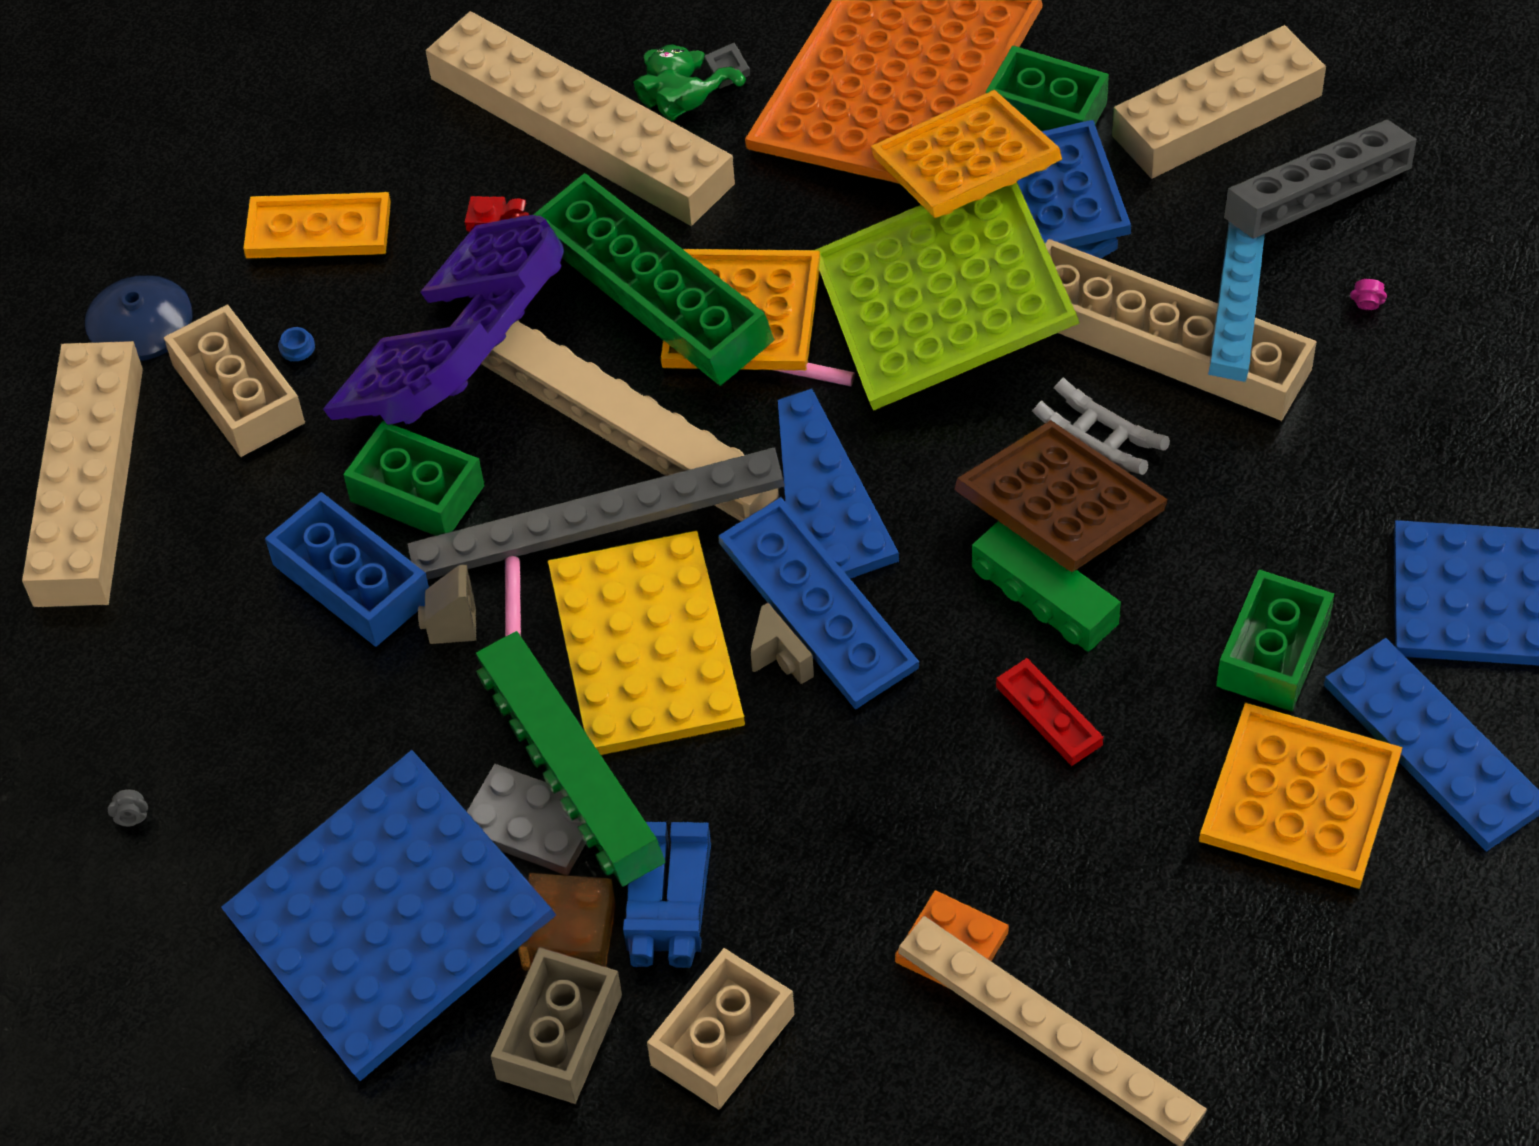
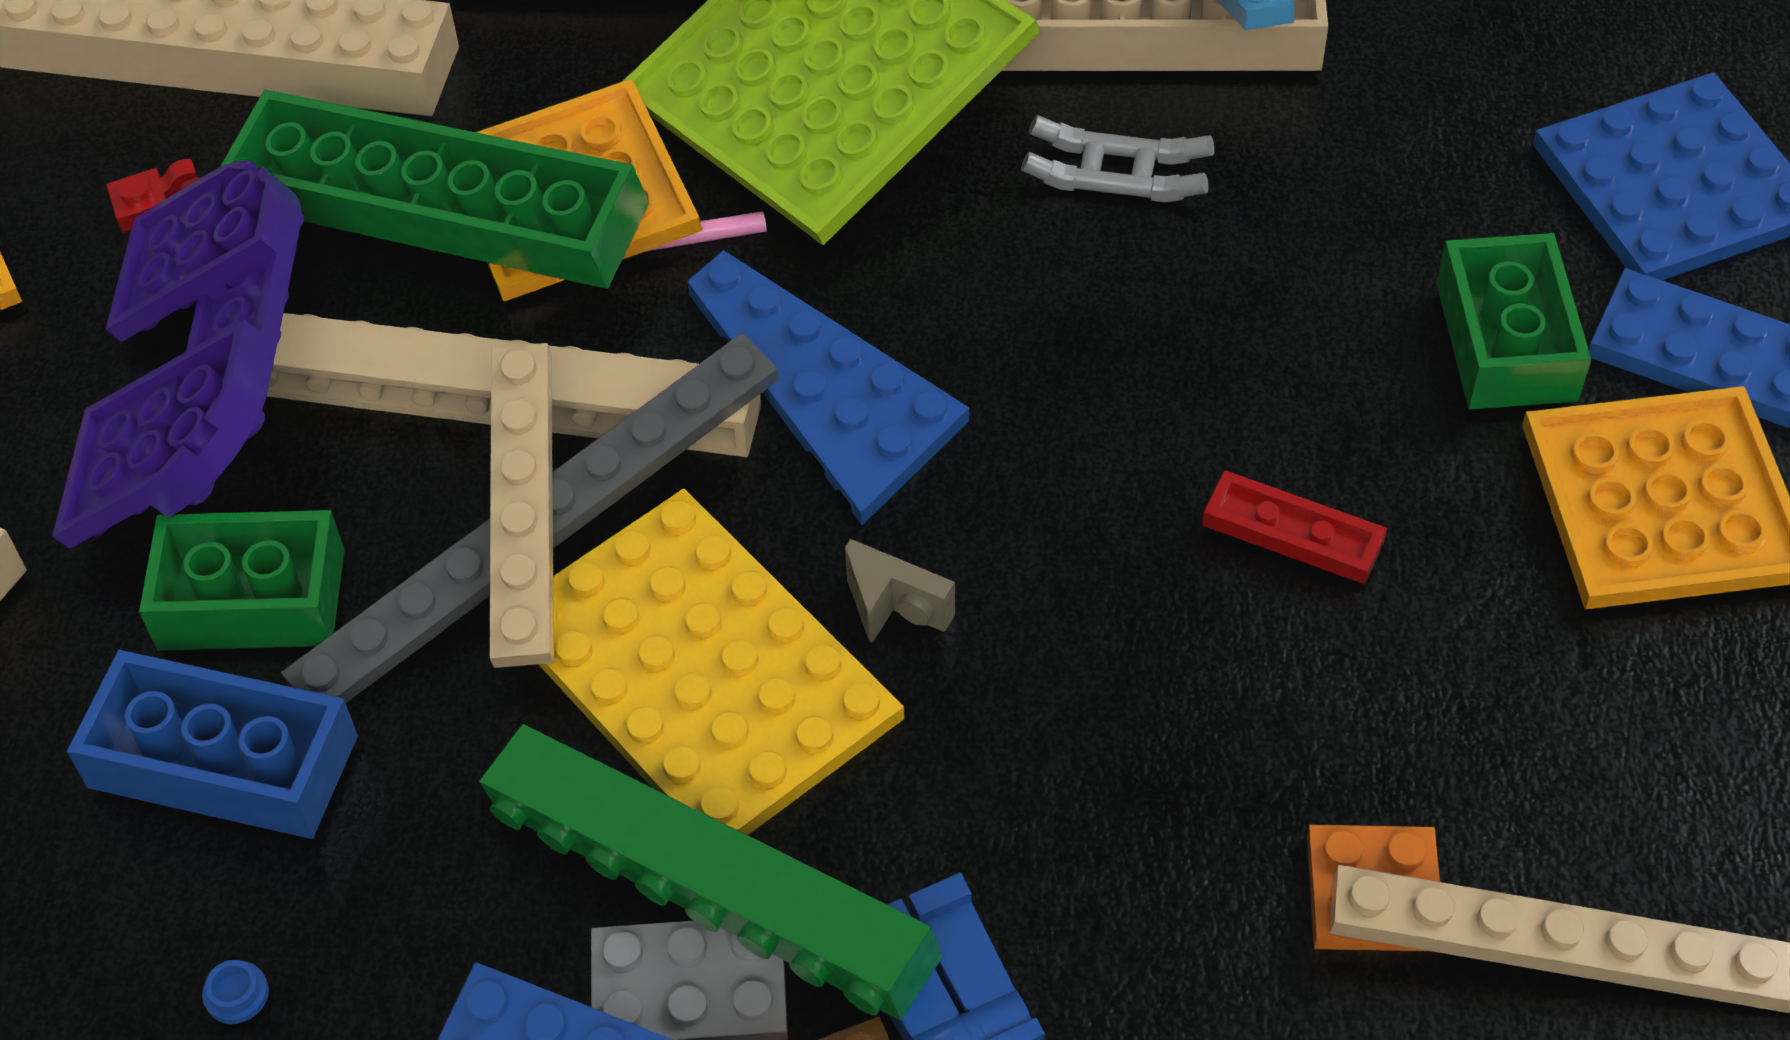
camera: 30 degrees left, 0 degrees up
dark tan slope [418,565,476,644] -> none
bright pink bar [505,556,521,637] -> none
blue plate [719,497,919,710] -> none
reddish brown plate [954,420,1168,572] -> none
green brick [972,521,1121,652] -> none
none -> blue plate [202,960,269,1024]
none -> tan plate [490,343,554,668]

